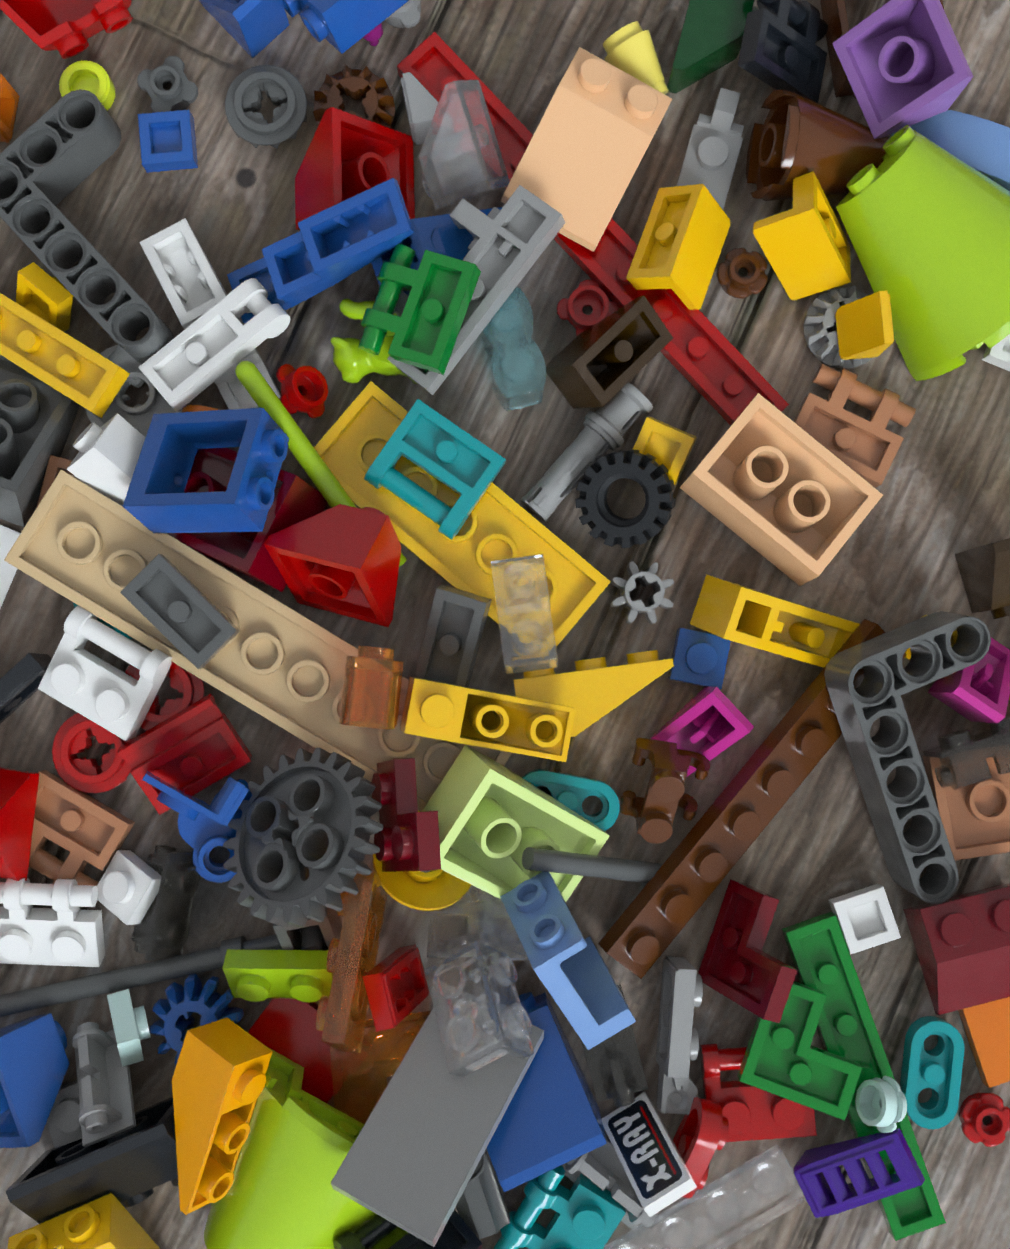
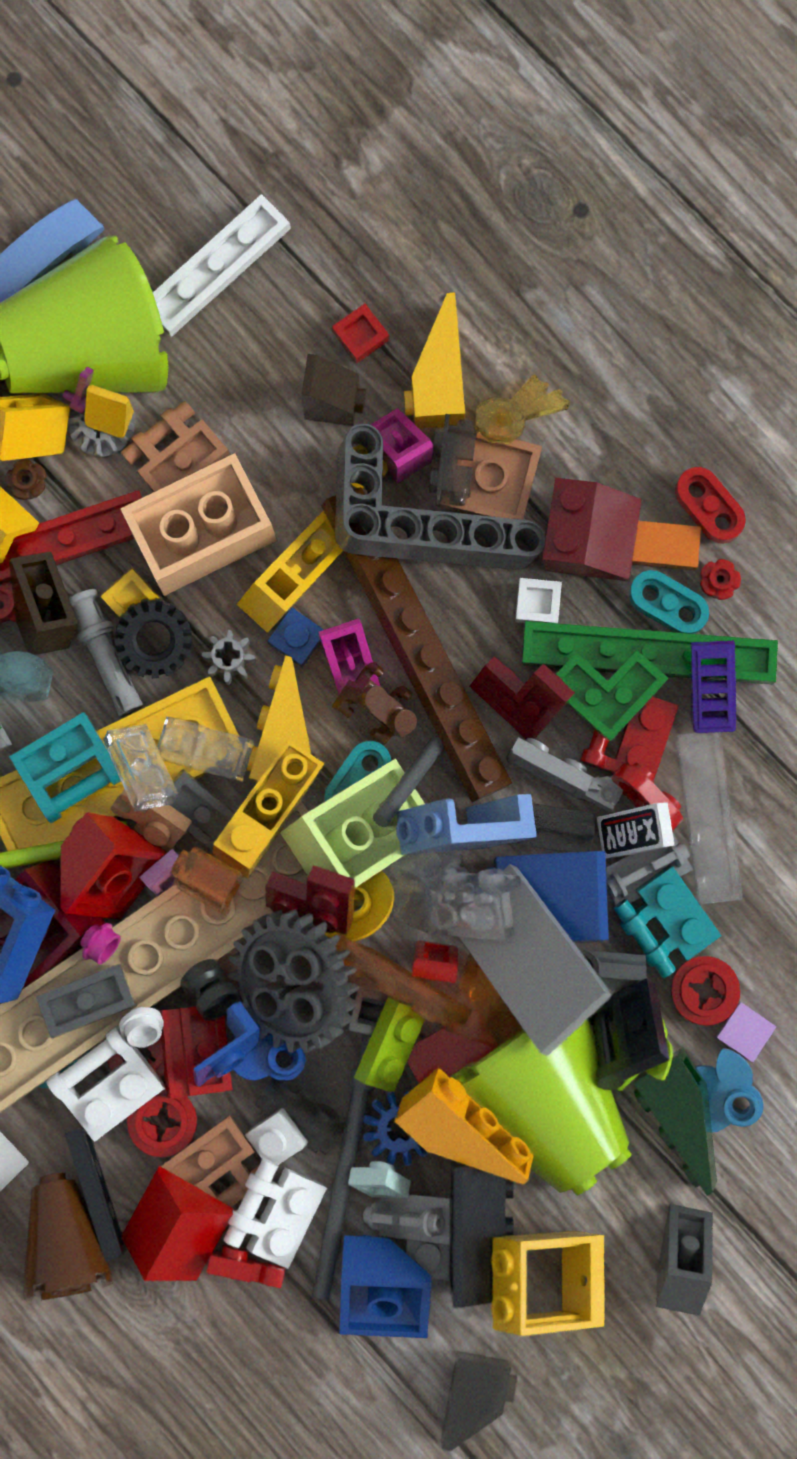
camera: 70 degrees left, 5 degrees down
light aqua plate [855,1076,907,1133] -> none
none -> magenta piece [62,367,94,415]
none -> dark pink plate [80,923,121,965]
none -> clear plate [103,724,179,811]
none -> medium nougat plate [110,783,192,853]
none -> white plate [119,1007,164,1048]
none -> lavender tile [140,849,194,896]
none -> pearl dark grey wheel [180,959,240,1021]

